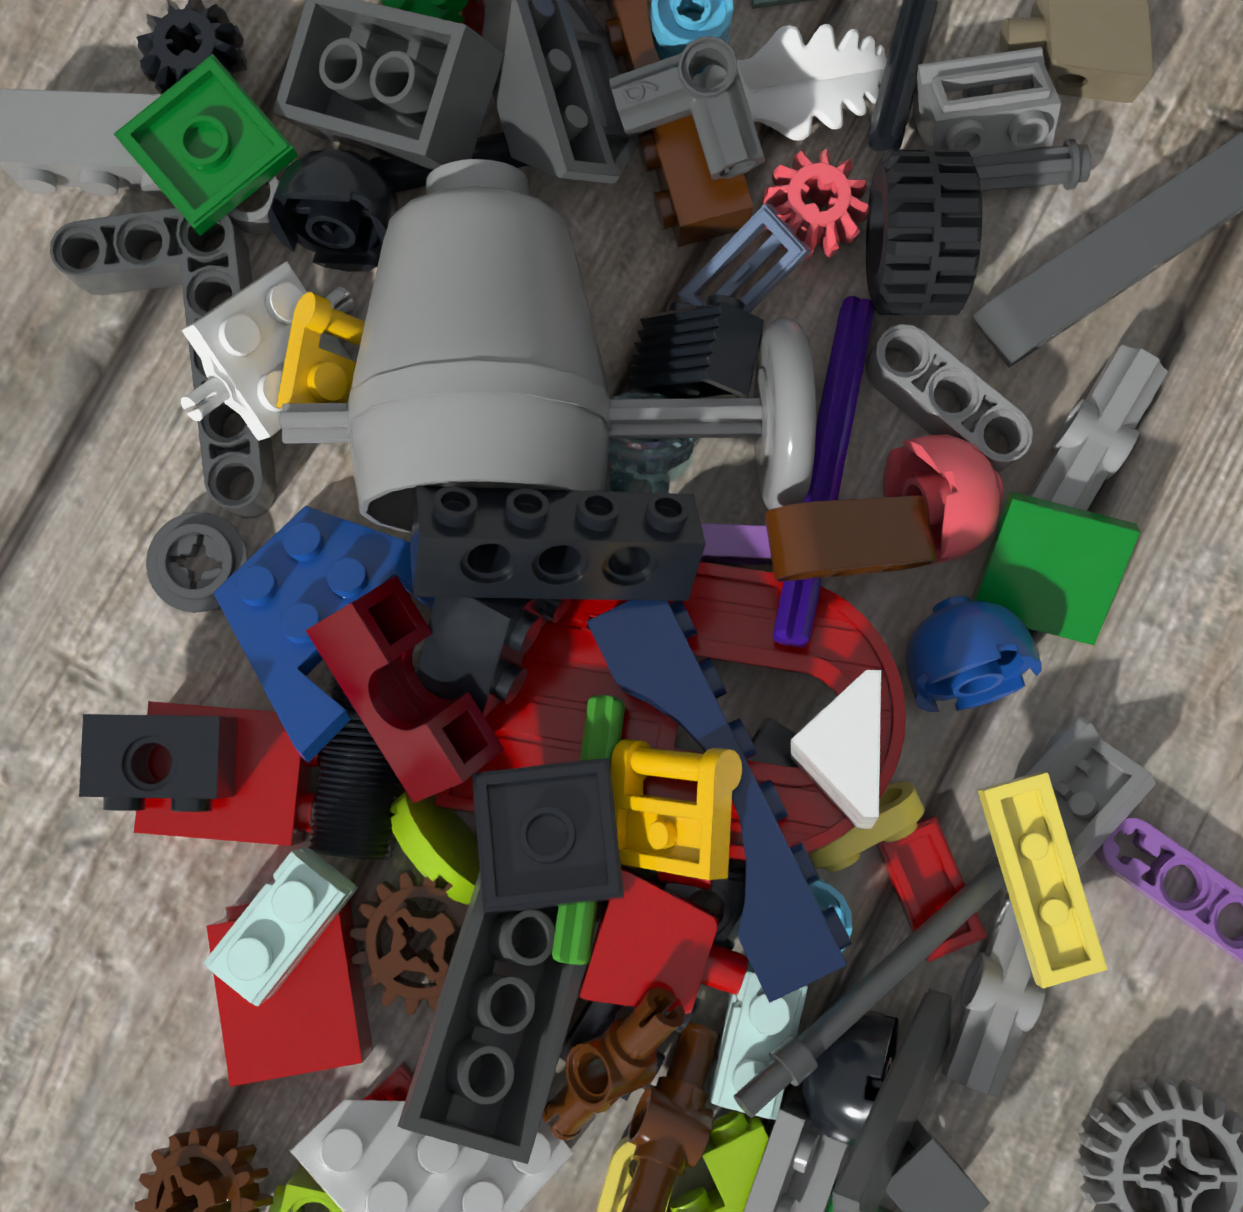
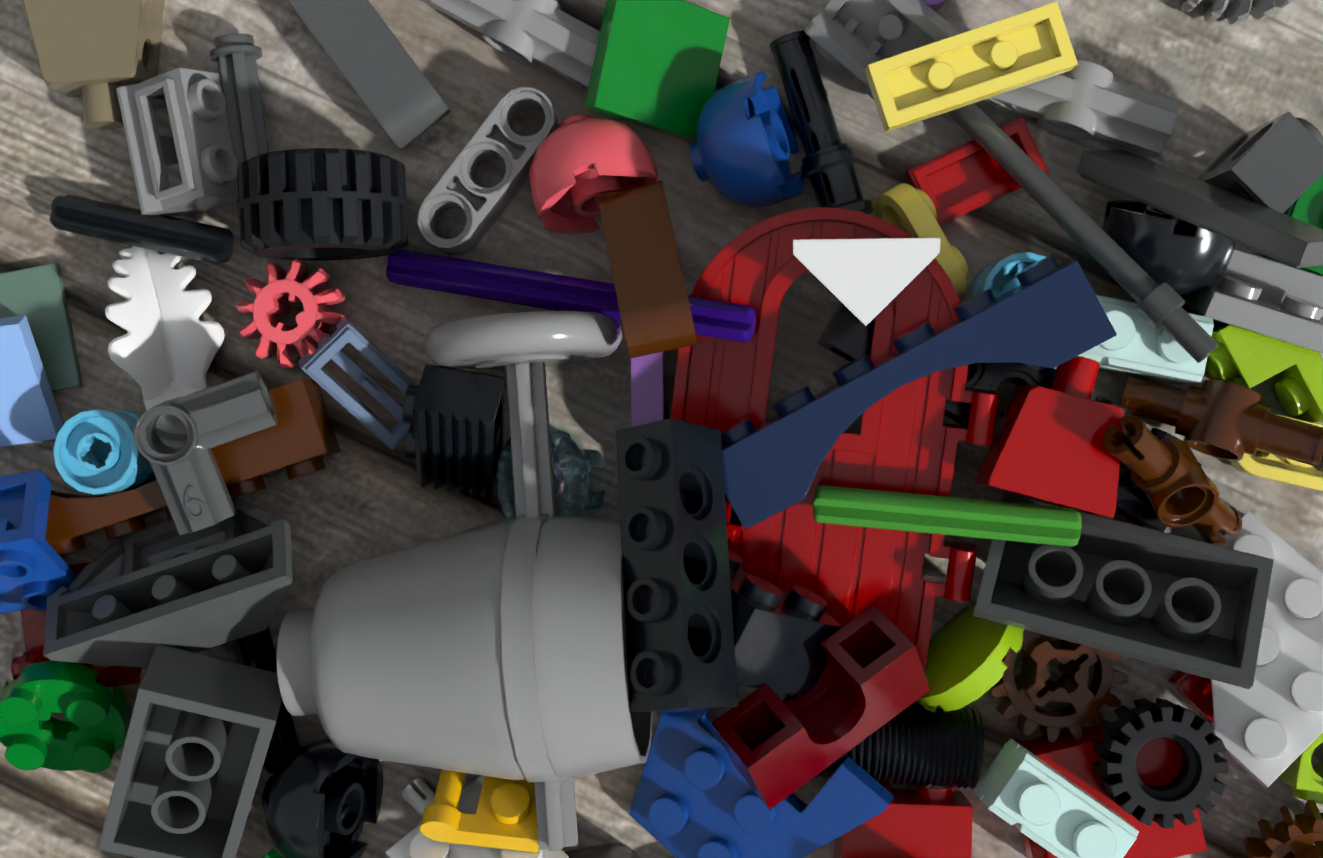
camera: 90 degrees left, 5 degrees up
black tile [472,758,624,914] -> none
yellow plate [611,739,742,880] -> none
none -> black pin [769,30,874,214]
none -> black tyre [1093,698,1229,828]

